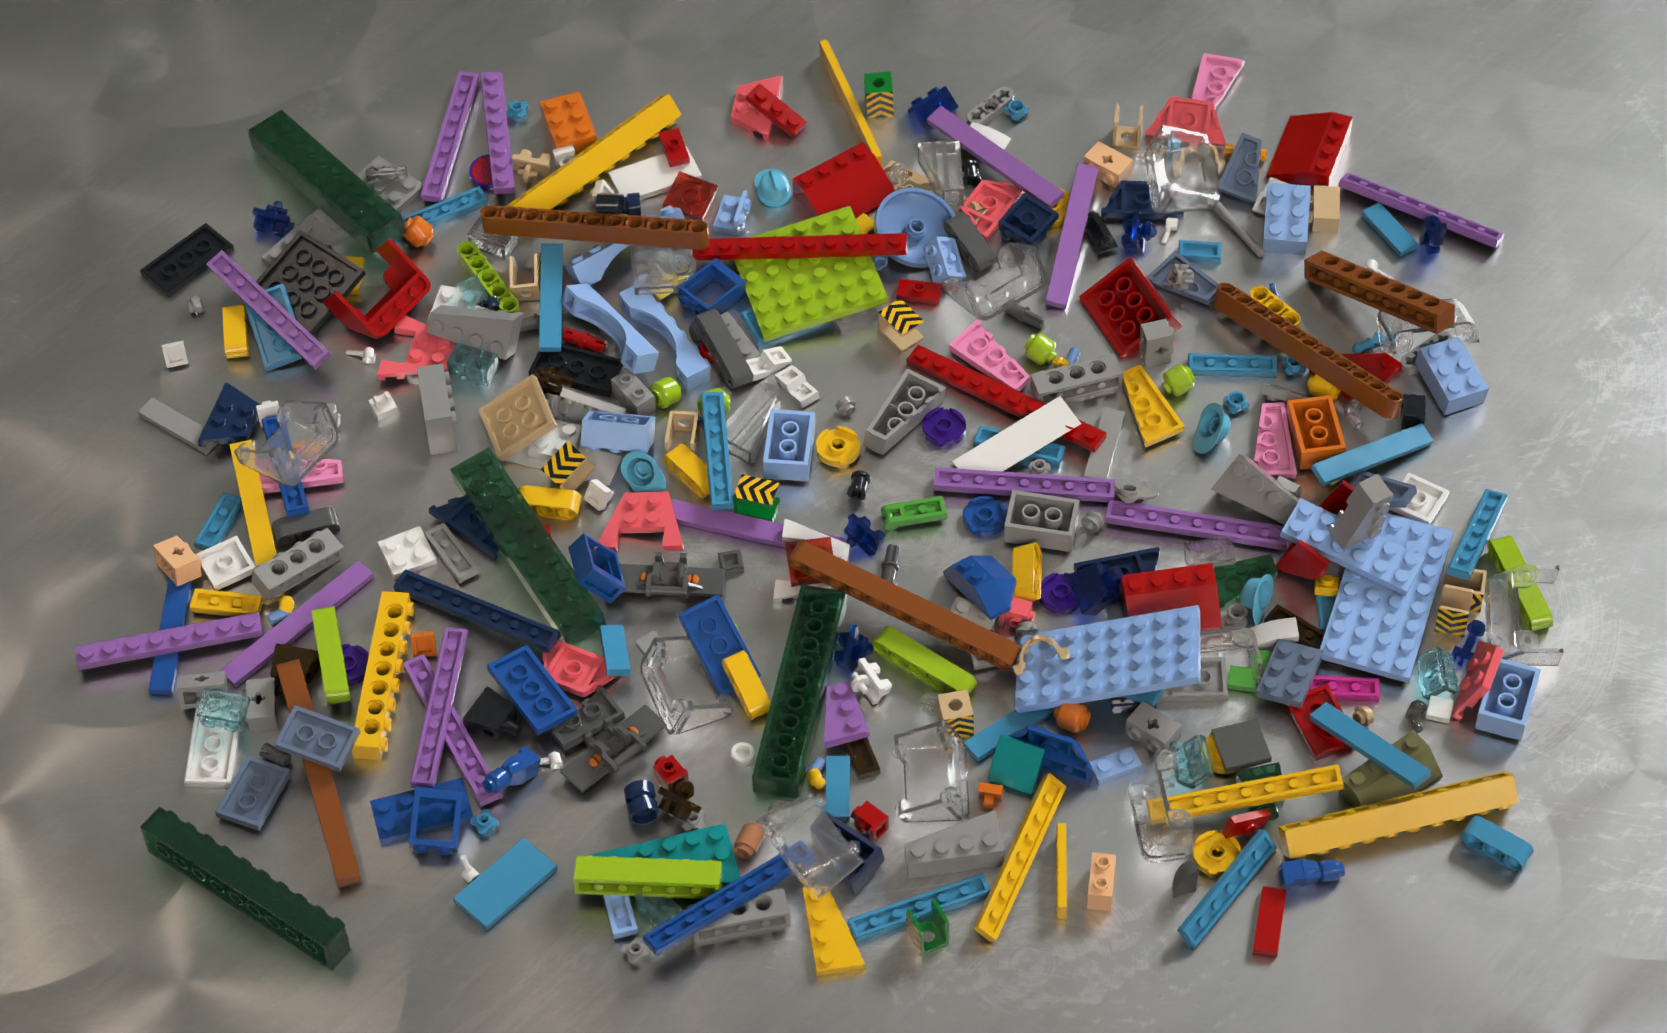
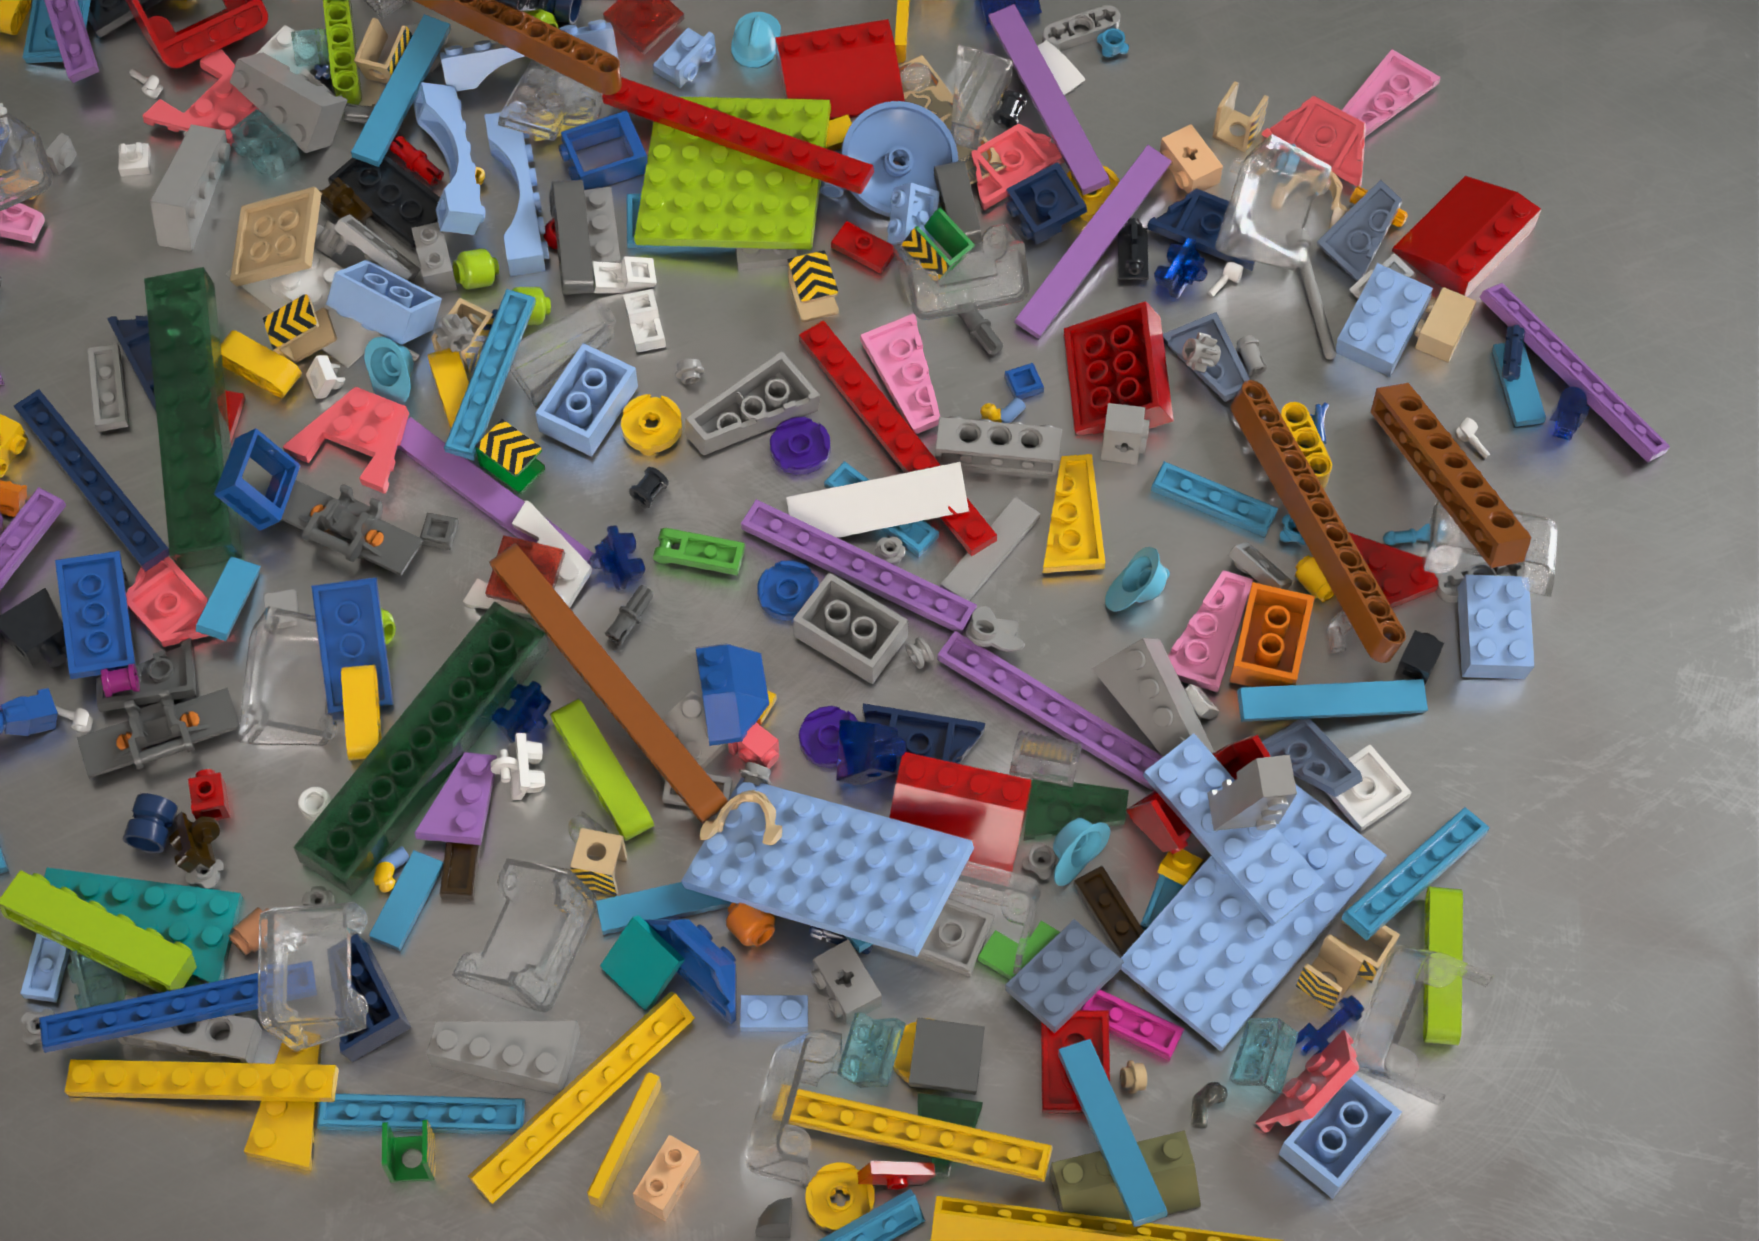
camera: 20 degrees right, 10 degrees up
white plate [378,526,437,580] -> none
red brick [851,800,889,843] -> none
orange tile [978,782,1004,809] -> none
yellow beam [1012,542,1042,601] -> none
lime head [1024,333,1057,366] -> none
lime head [1161,364,1196,397] -> none
dark azure tile [1178,240,1222,264] -> none
dark azure plate [1223,391,1249,414] -> none
white slope [1248,617,1299,650] -> none
white tile [1426,695,1454,724] -> none
none -> yellow plate [64,1059,339,1102]
none -> magenta bush [101,663,140,698]
none -> light grey gear [434,313,475,352]
none -> green piece [902,208,975,283]
none -> blue tile [1004,363,1044,400]
none -> light grey pin [1236,335,1267,376]
none -> dark blue axle [1502,325,1525,382]

